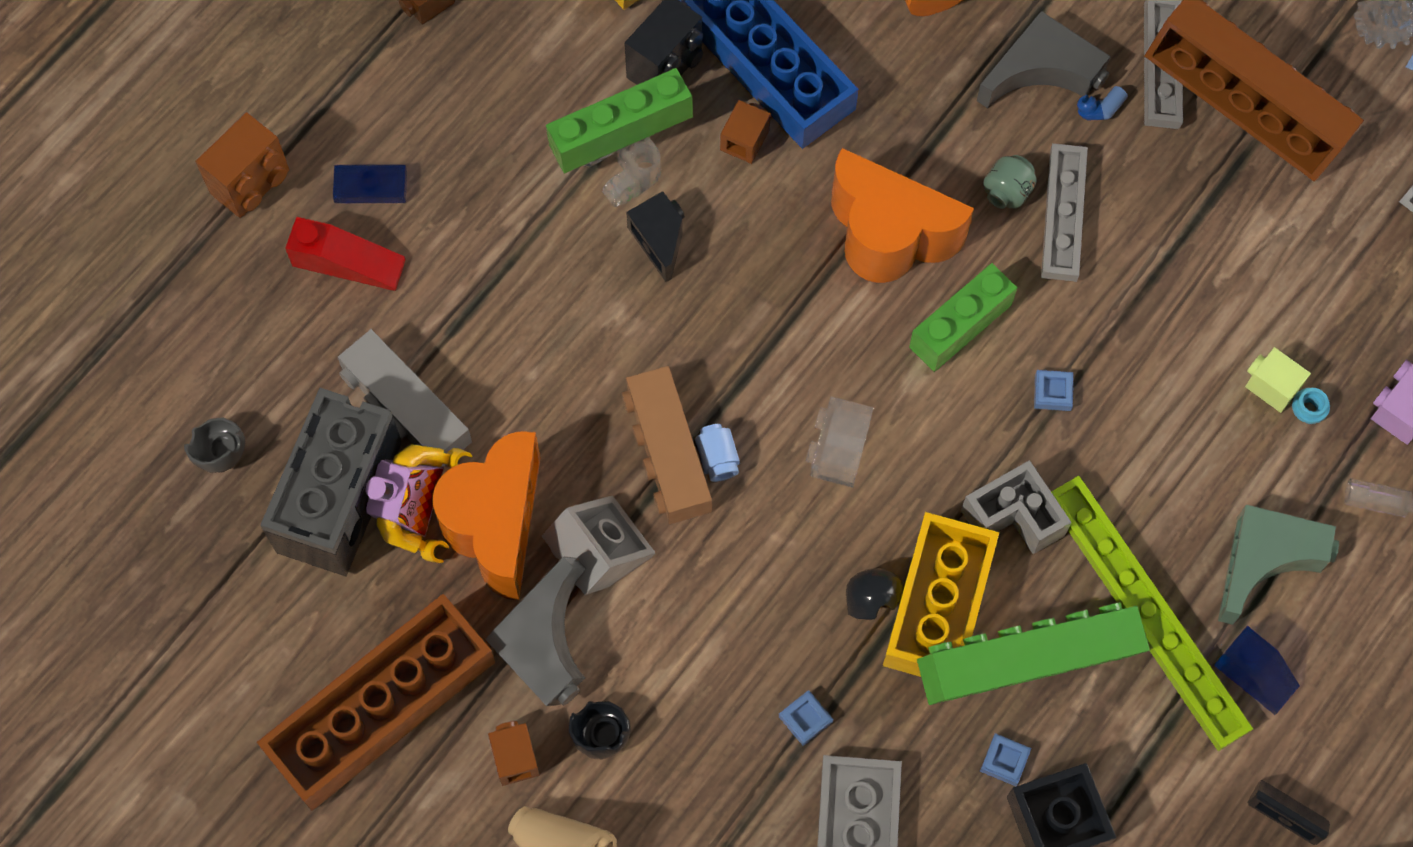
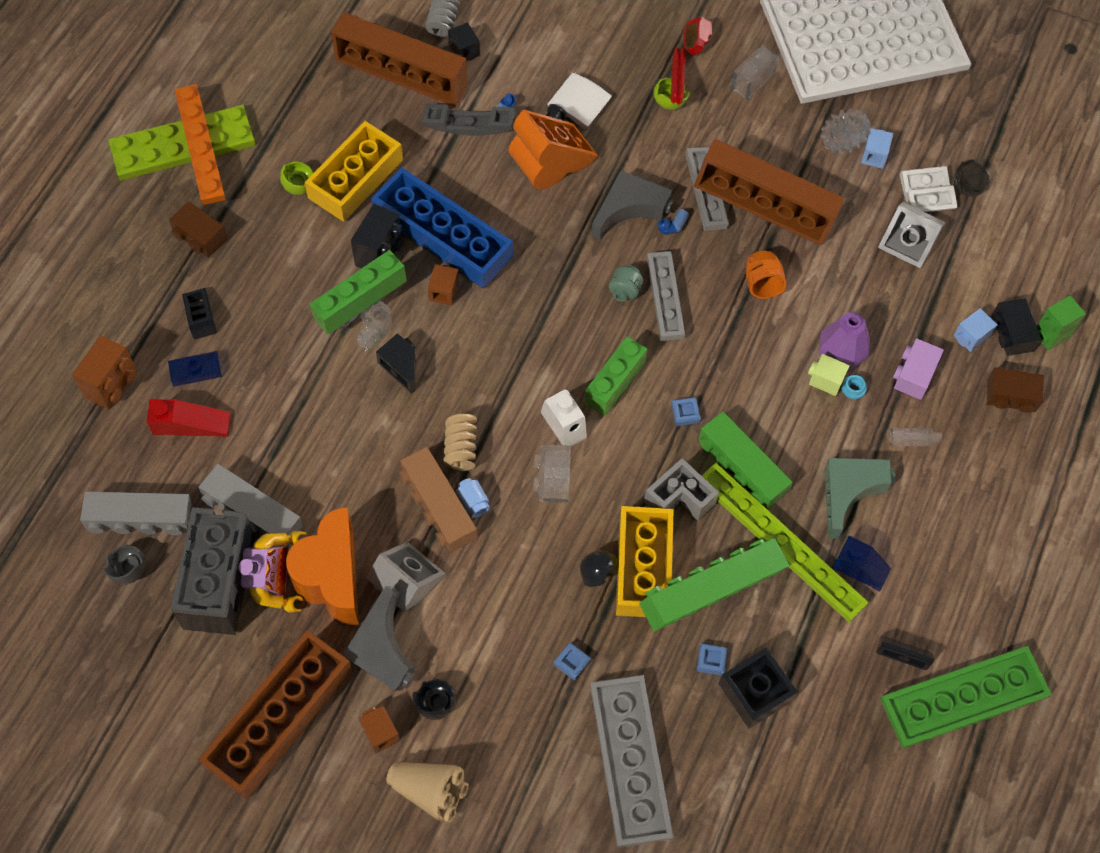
camera: 15 degrees left, 5 degrees down
orange brick [831,148,974,283] -> none
none -> light grey brick [80,492,194,535]
none -> black slope [182,288,217,339]
none -> tan piece [444,414,477,471]
none -> white torso [541,389,587,450]
none -> bright green brick [698,412,793,510]
none -> orange helmet [746,251,787,299]
none -> medium lavender cone [819,312,870,370]

